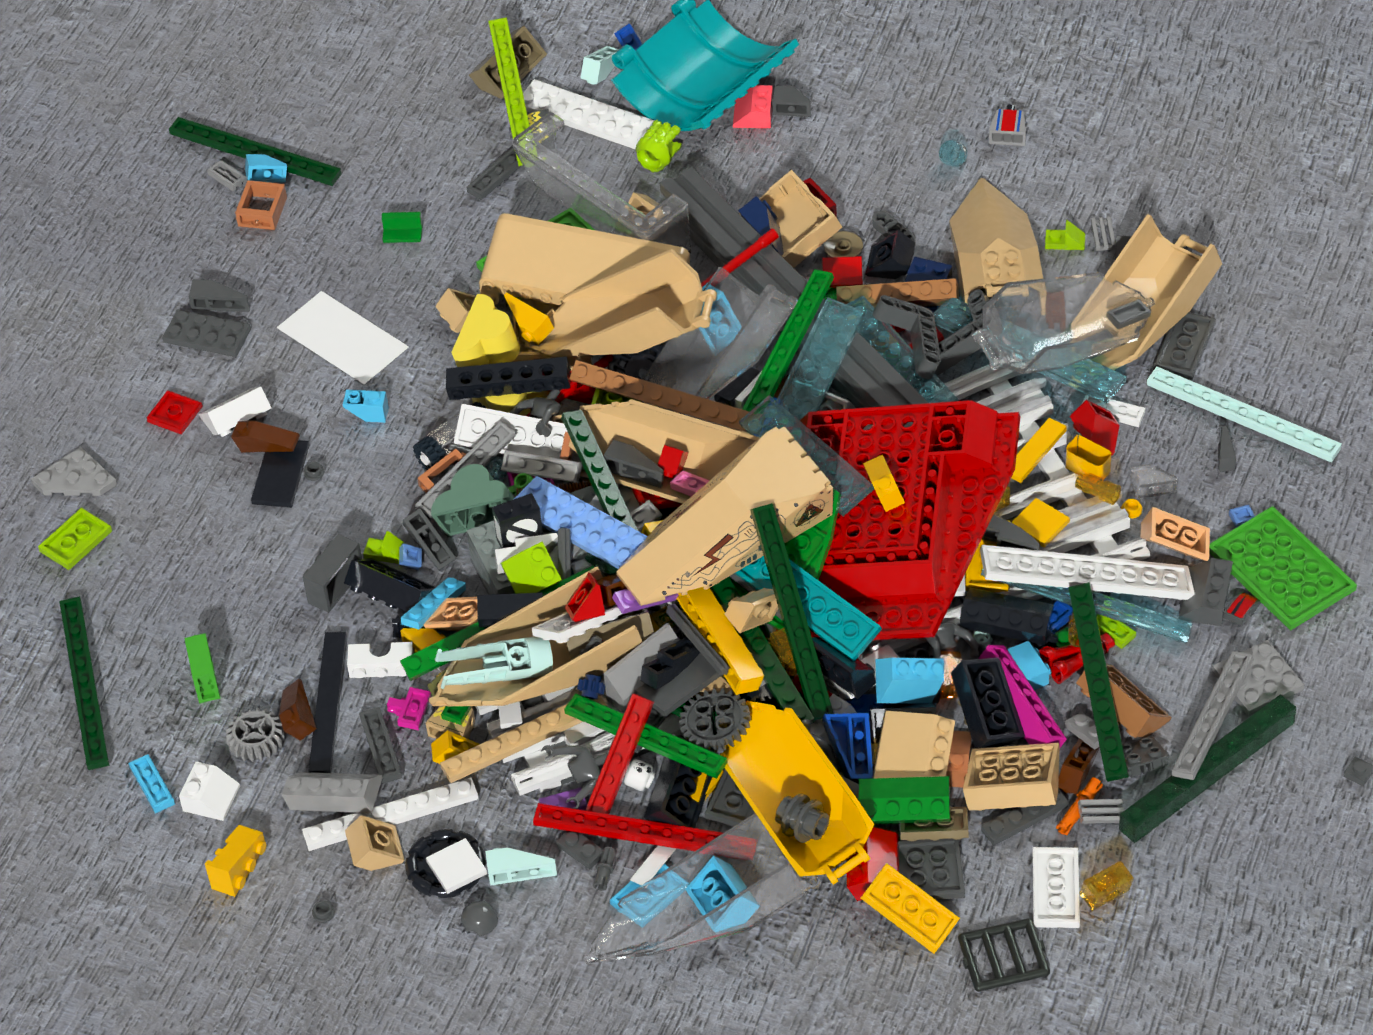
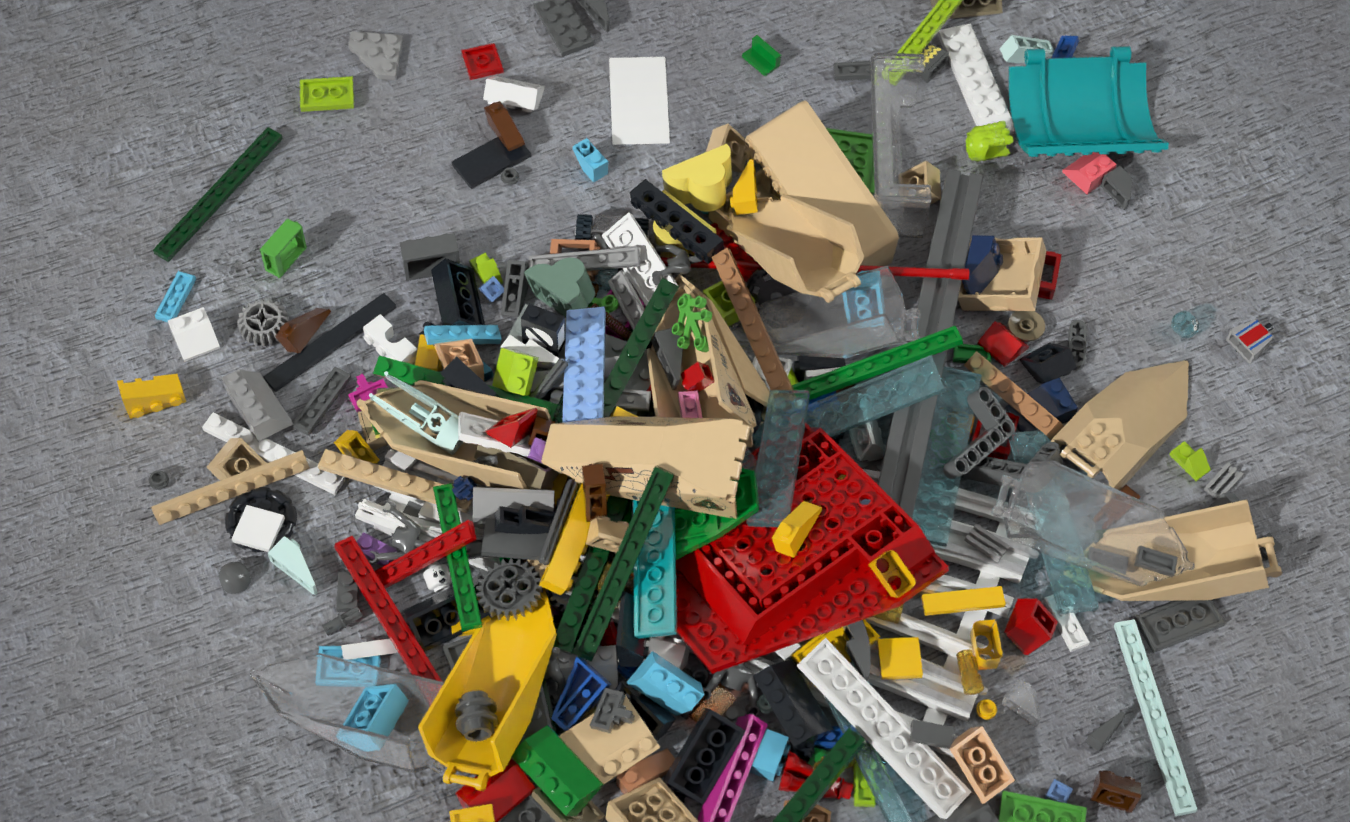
camera: 40 degrees right, 10 degrees up
none -> tan plate [151,450,310,525]
none -> reddish brown slope [582,464,607,522]
none -> dark grey hinge [590,688,635,734]
none -> bright green plant [672,293,712,353]
none -> yellow piece [868,550,915,598]
none -> dark grey tile [910,719,954,749]
none -> light grey tile [964,524,1009,563]
none -> reddish brown slope [1090,770,1141,813]

